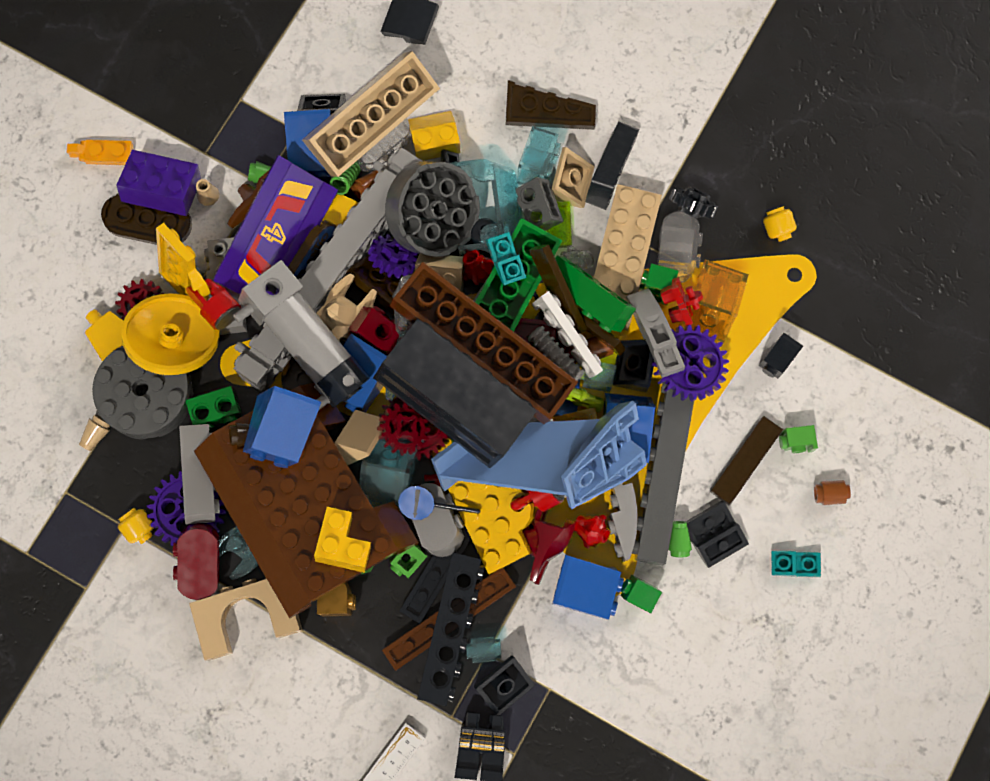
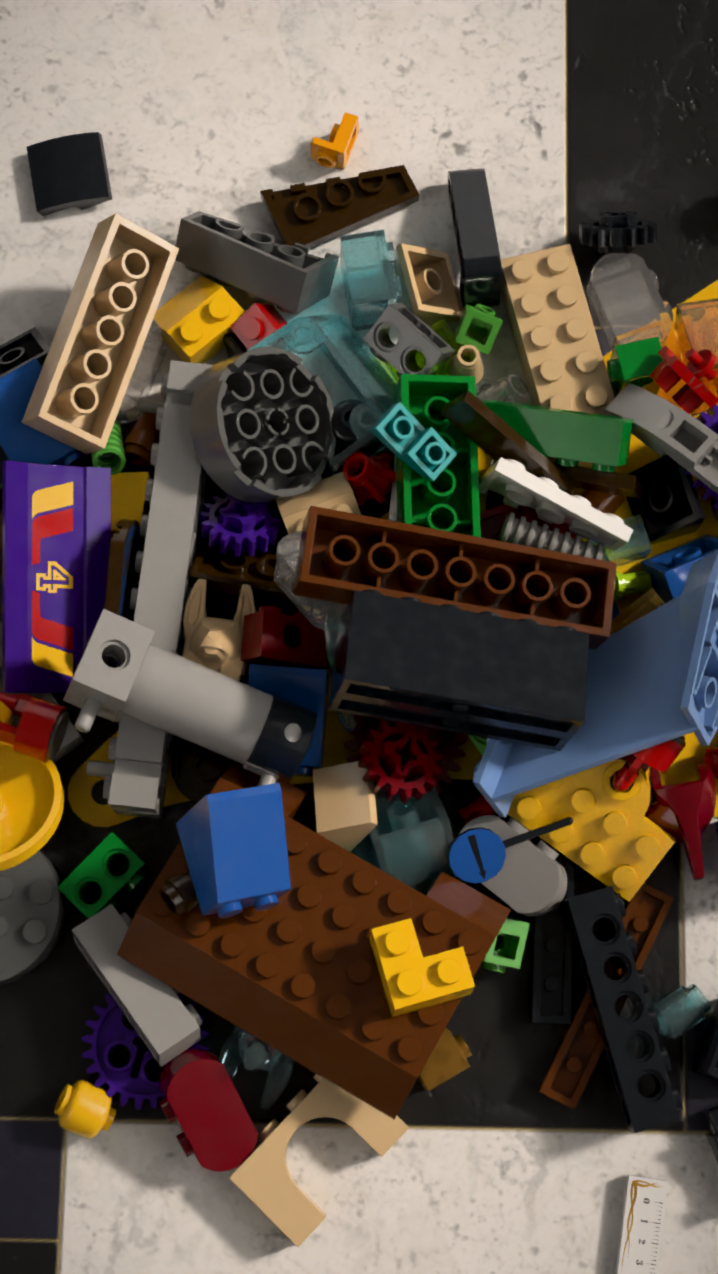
camera: 30 degrees left, 0 degrees up
none -> dark grey wedge [175,211,339,314]
none -> red brick [230,303,295,351]
none -> light orange bracket [310,112,359,169]
none -> tan cone [447,345,484,385]
none -> bright green brick [455,304,503,355]

